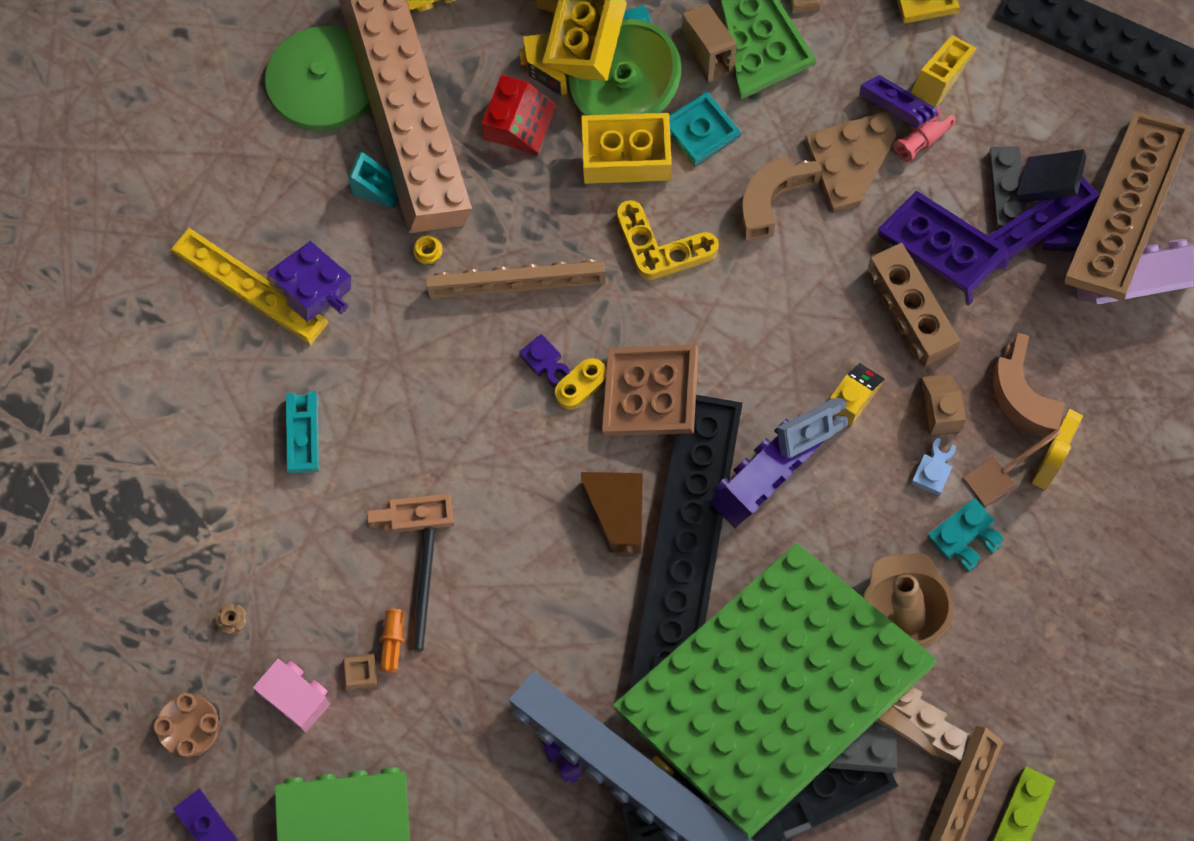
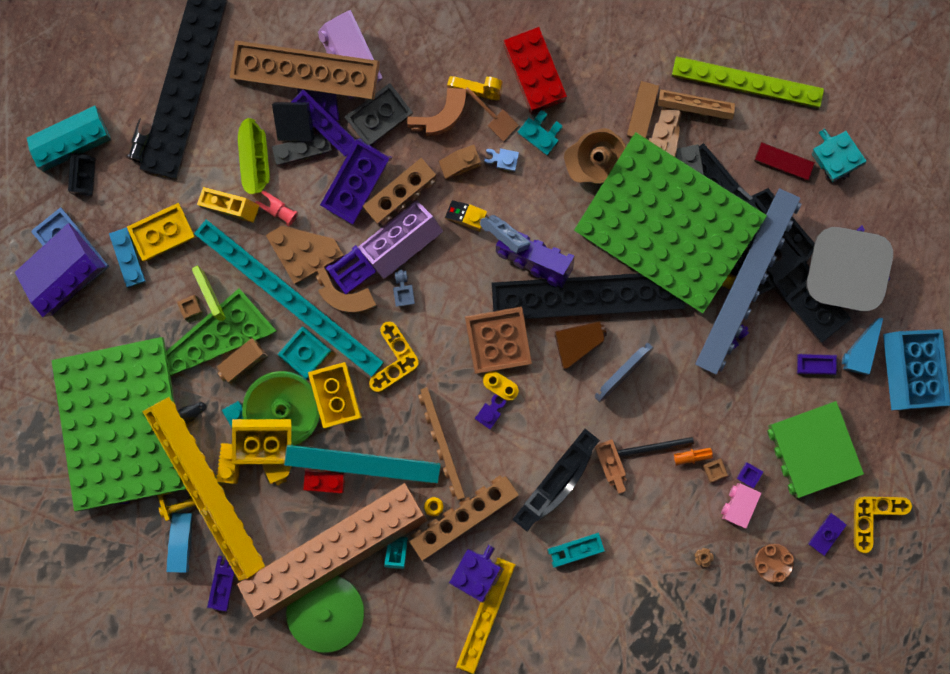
camera: 105 degrees left, 15 degrees up
dark purple hinge [859,75,938,127] -> none
none -> lime tile [192,265,226,322]
none -> teal plate [194,219,384,377]
none -> lime brick [238,118,270,194]
none -> teal tile [284,445,441,483]
none -> dark purple plate [326,245,376,294]
none -> dark grey plate [345,83,413,146]
none -> lavender slope [358,200,443,279]
none -> sand blue plate [393,269,415,307]
none -> medium nougat brick [409,475,519,561]
none -> red brick [503,27,567,115]
none -> black piece [512,428,600,532]
none -> sand blue tile [595,343,654,403]
none -> medium nougat tile [627,81,659,138]
none -> dark purple plate [736,462,763,489]

